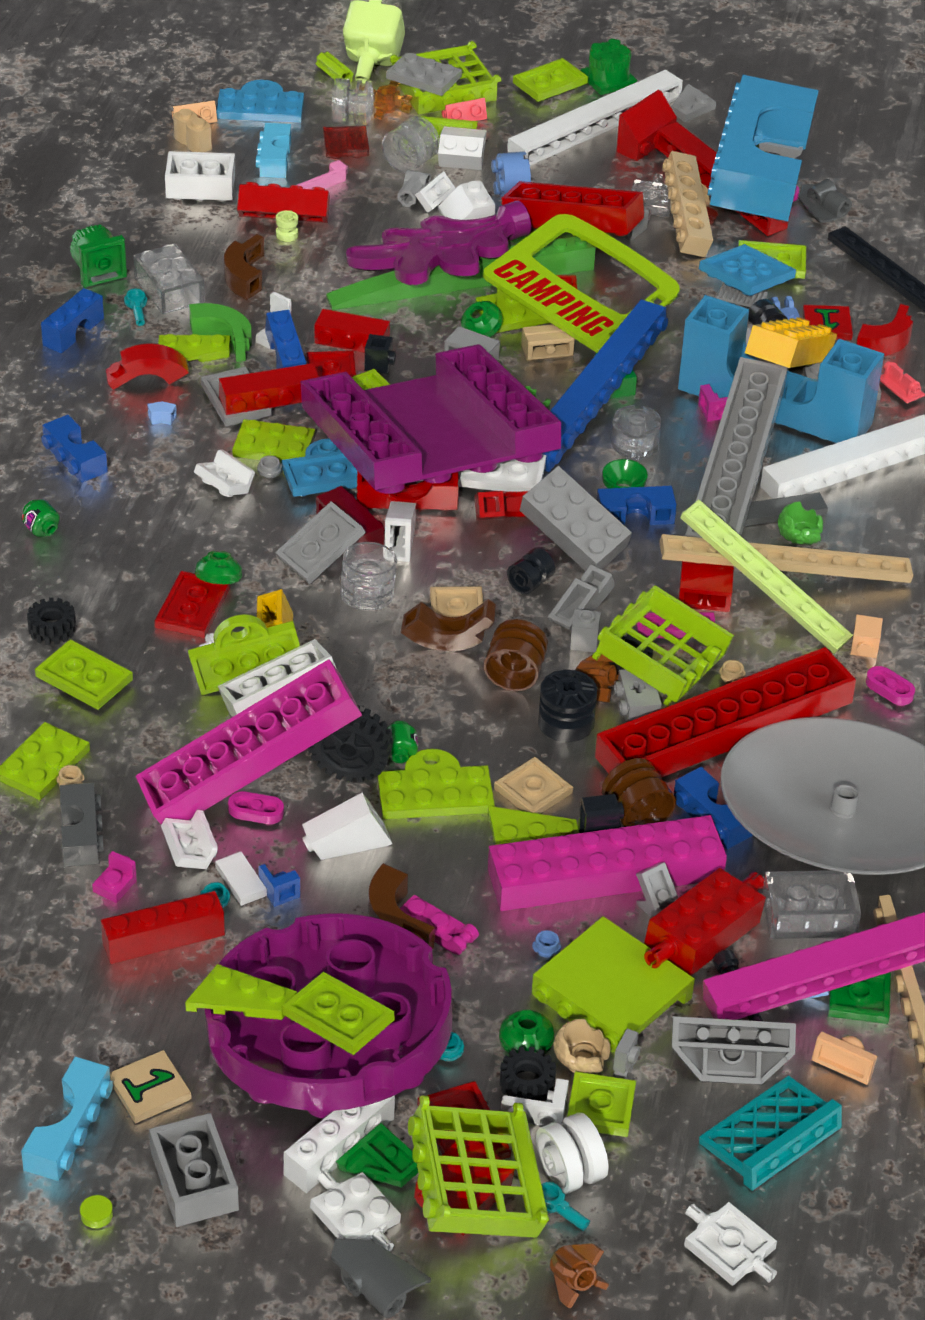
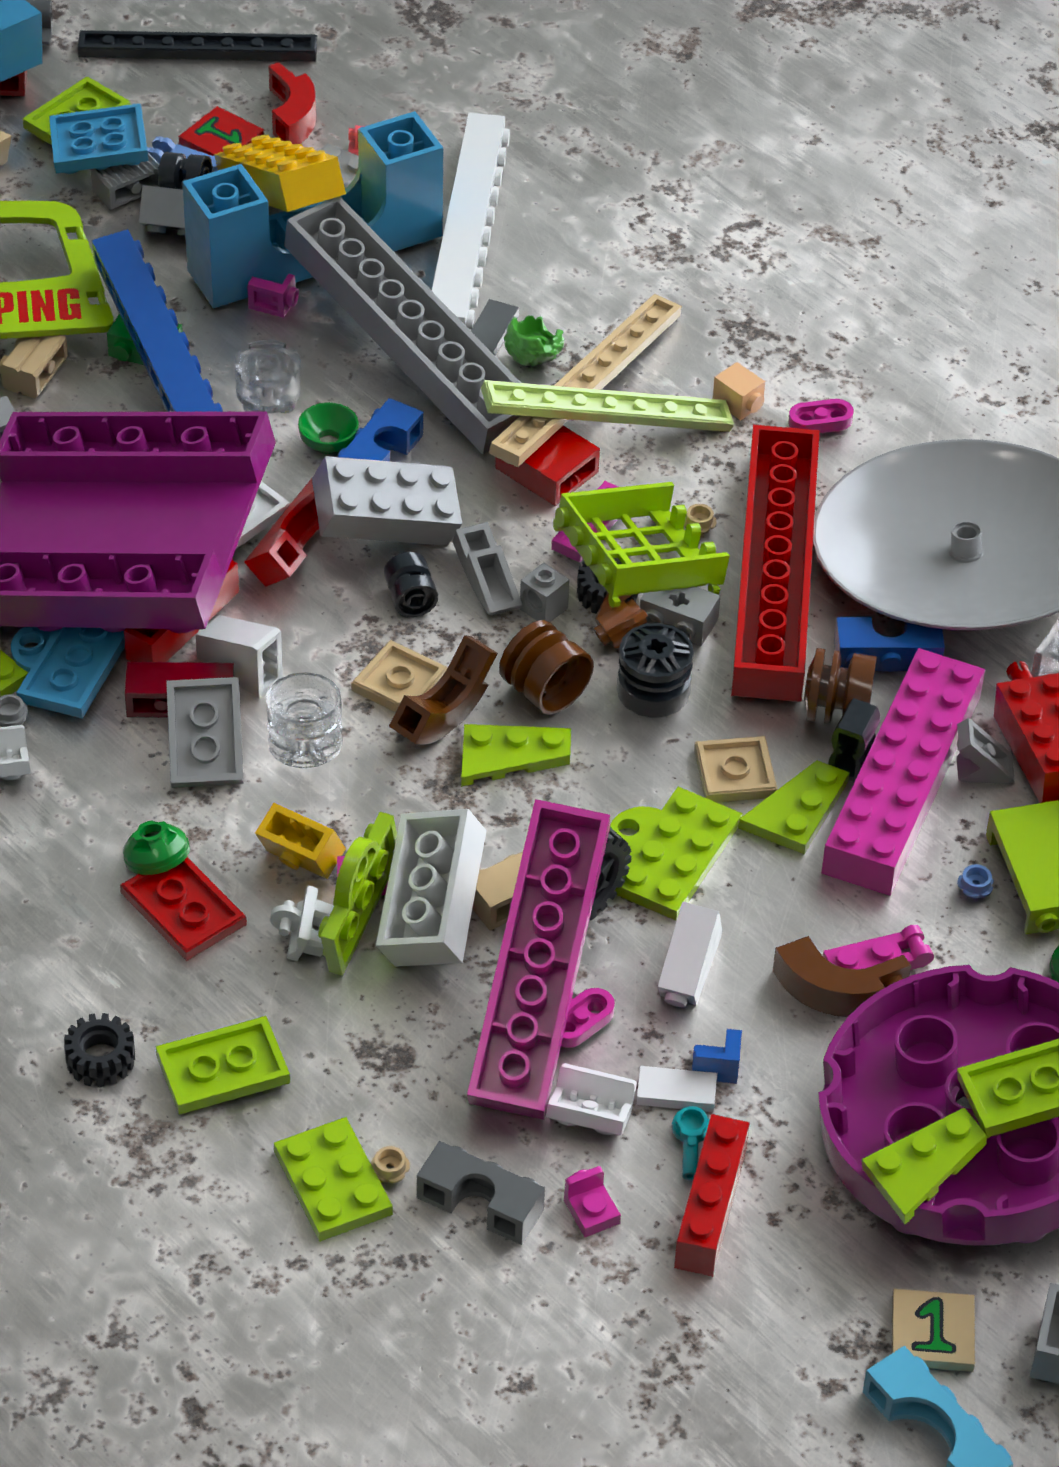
camera: 55 degrees left, 5 degrees up
none -> lime wing [461,724,571,787]

